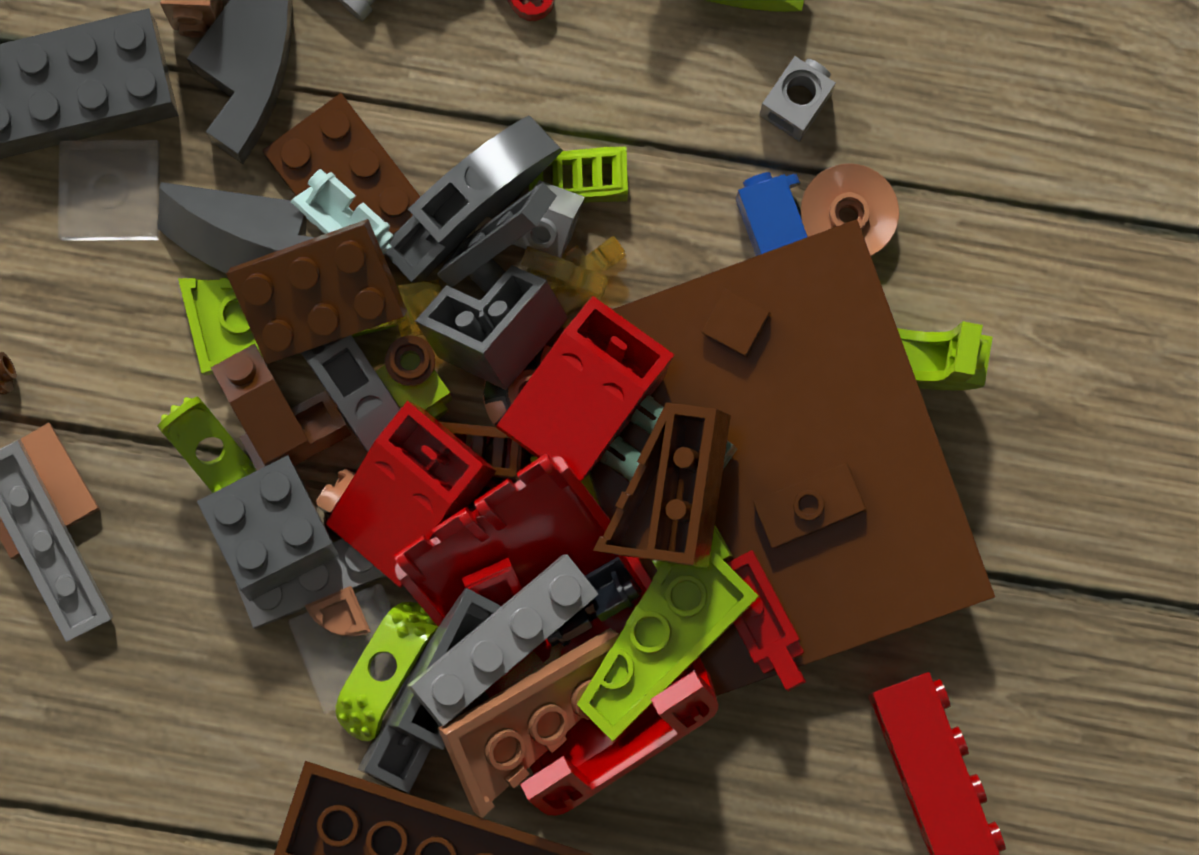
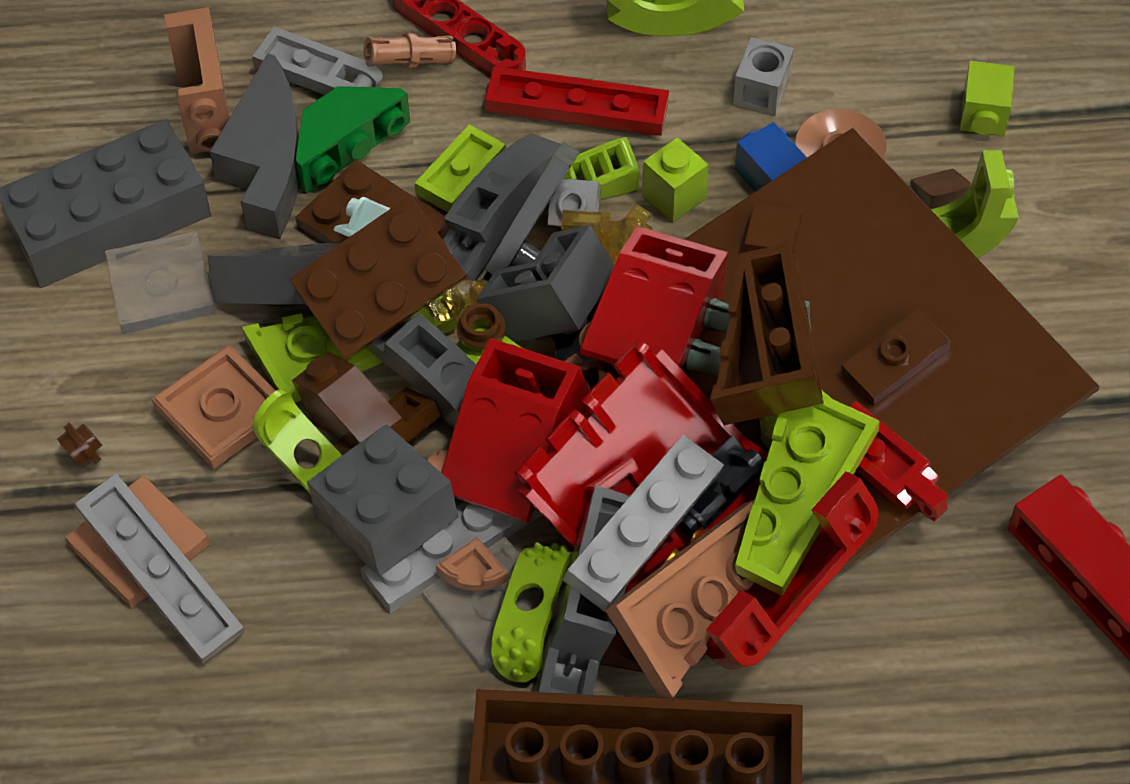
camera: 10 degrees left, 25 degrees down
none -> nougat plate [152,344,276,470]
none -> green slope [296,86,410,194]
none -> lime plate [415,124,506,212]
none -> red plate [485,66,669,136]
none -> lime brick [642,137,709,223]
none -> reddish brown slope [910,168,971,209]
none -> lime brick [959,61,1015,136]

